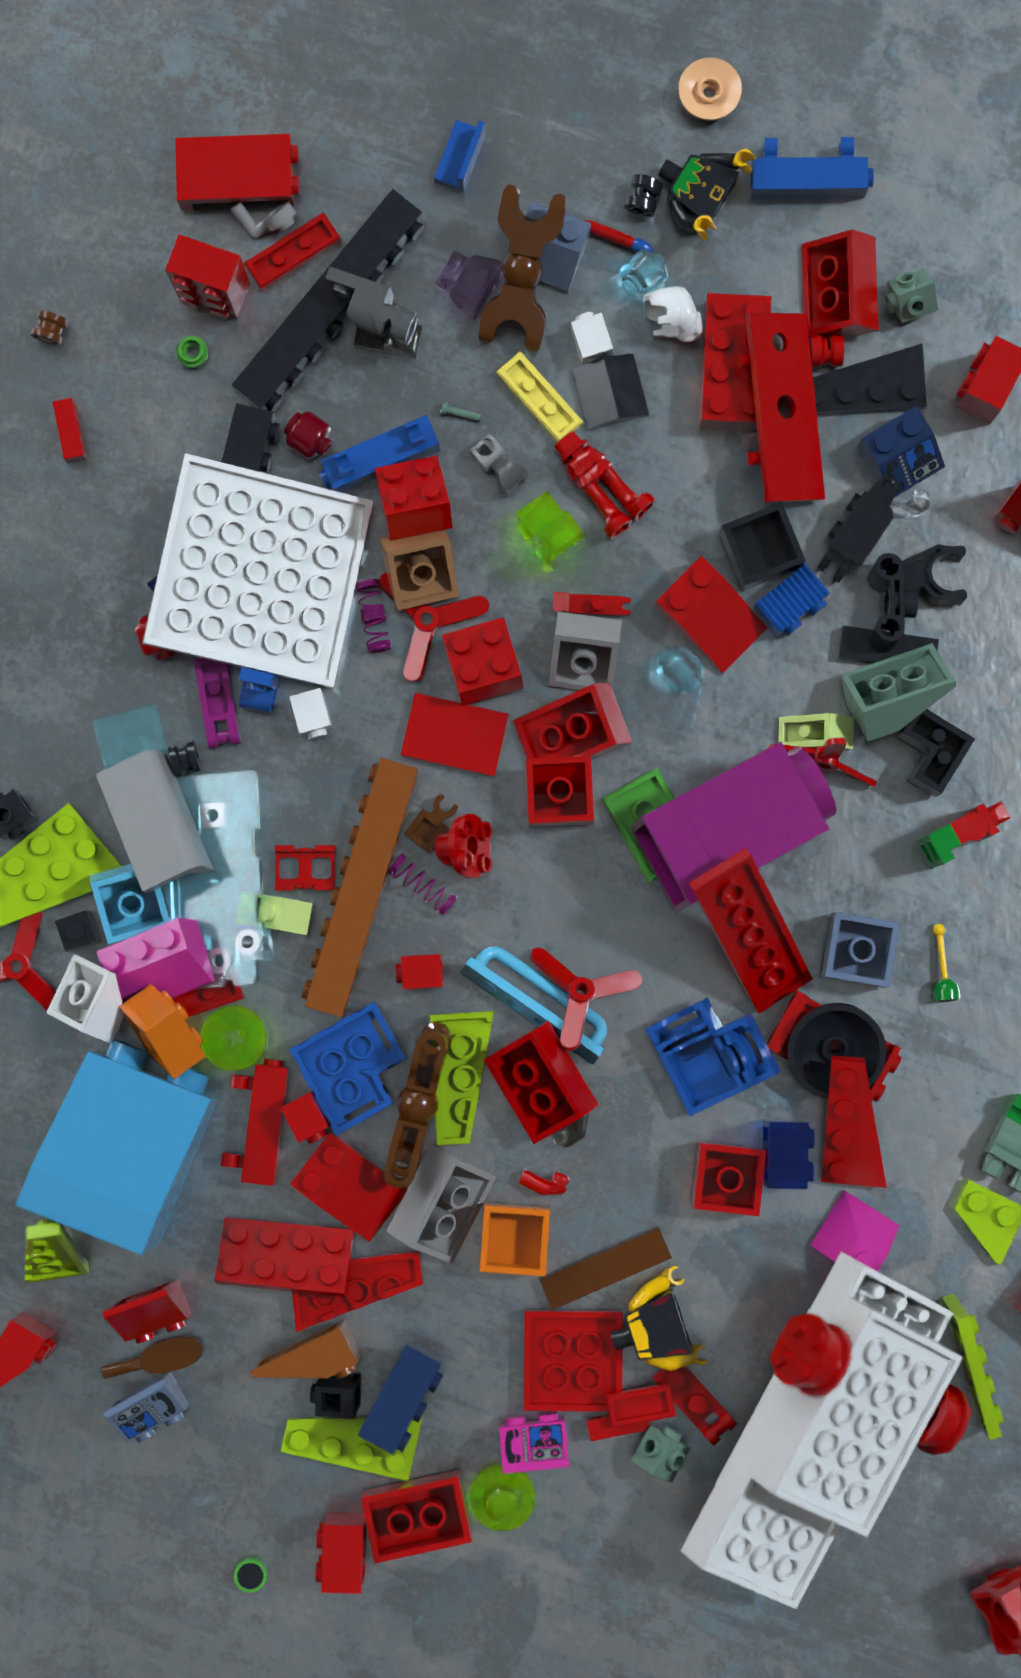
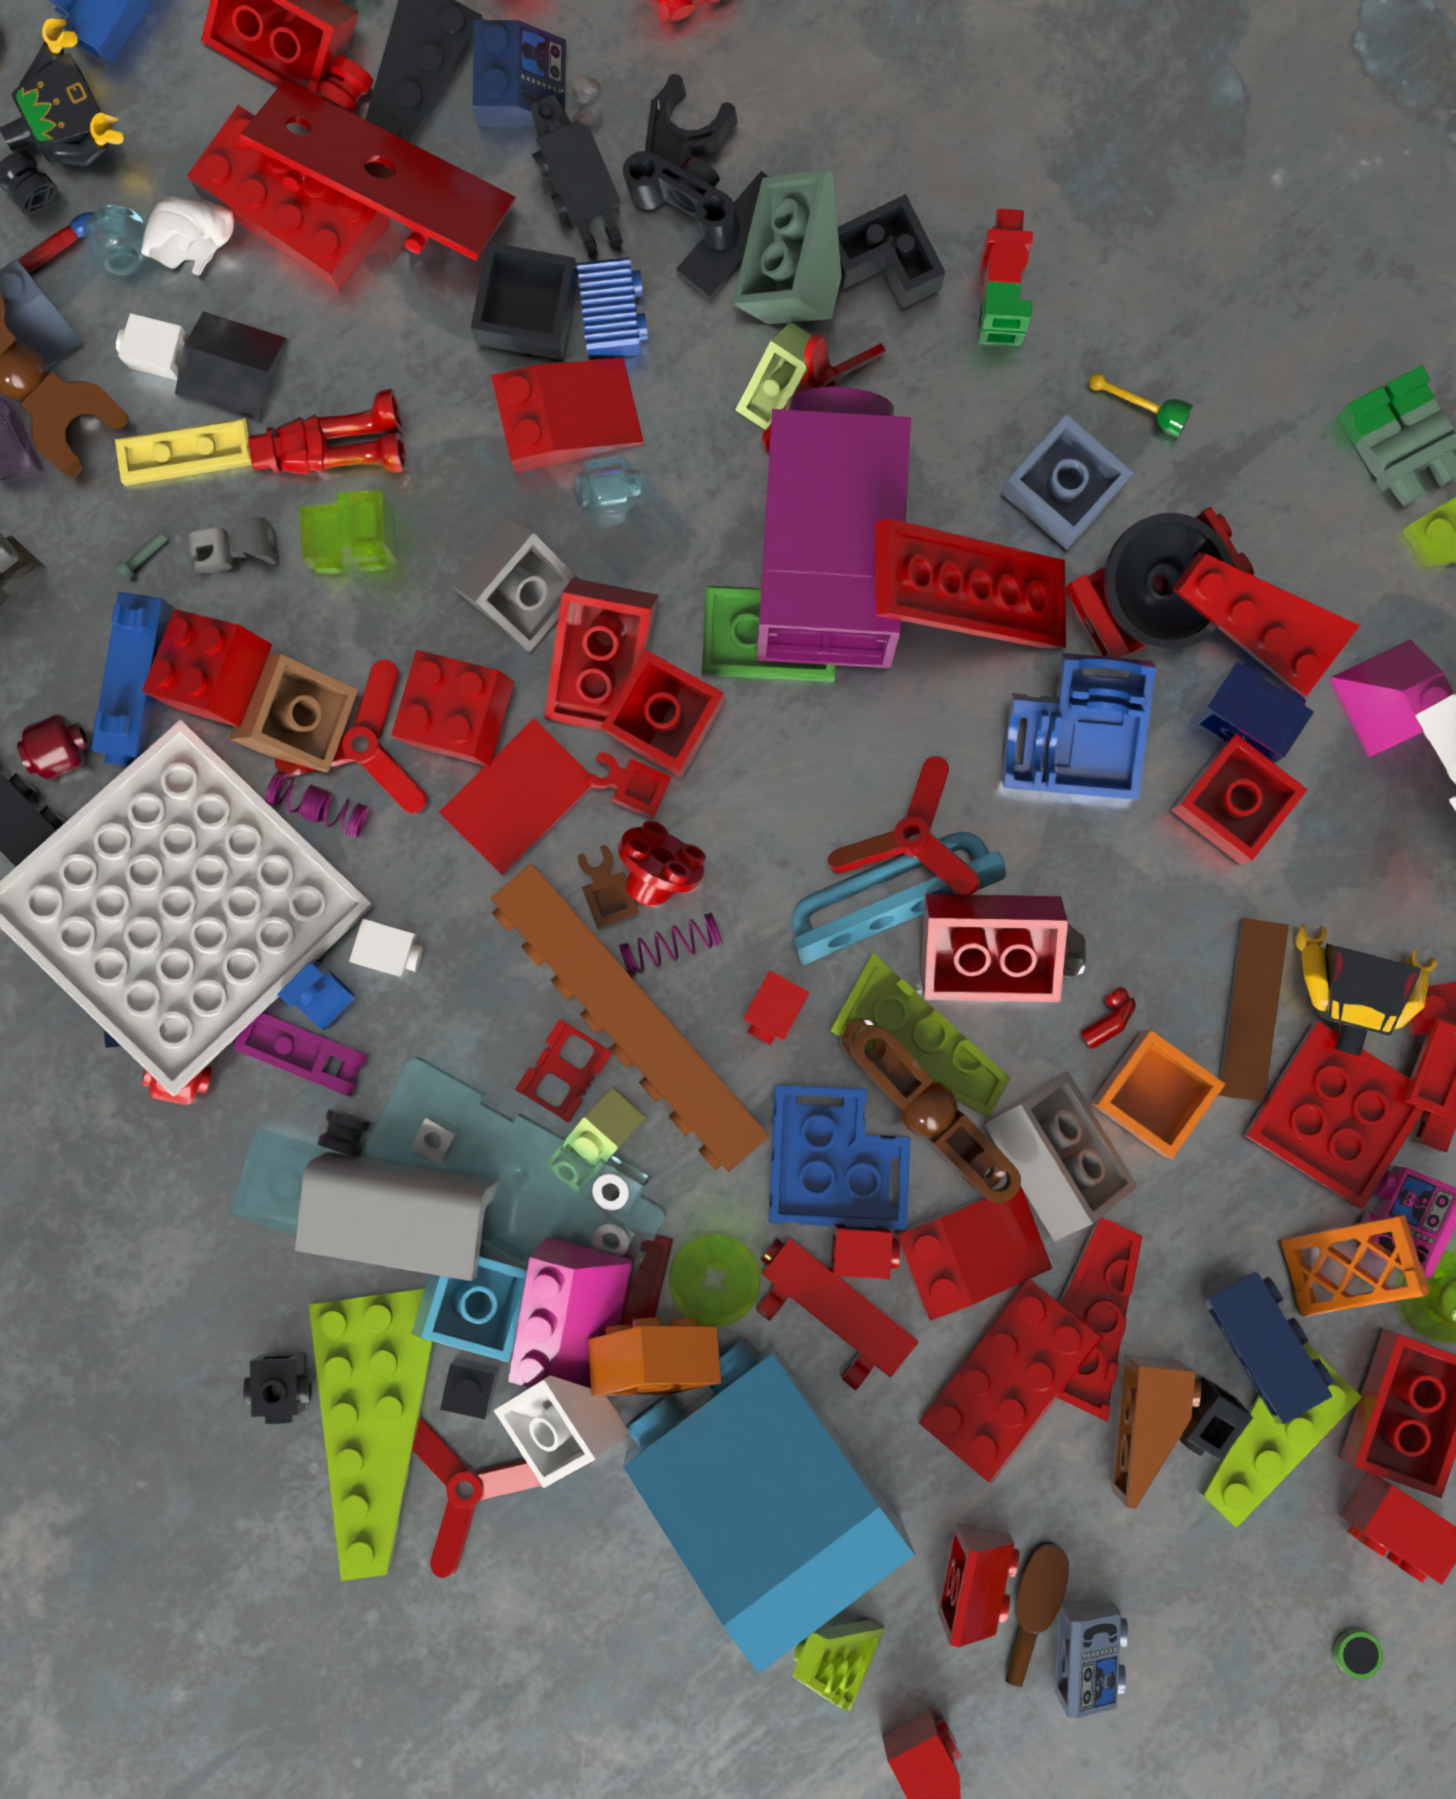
camera: 60 degrees left, 0 degrees up
red piece [553,592,631,616] -> none
none -> red plate [586,752,671,819]
none -> orange window [1280,1214,1429,1317]

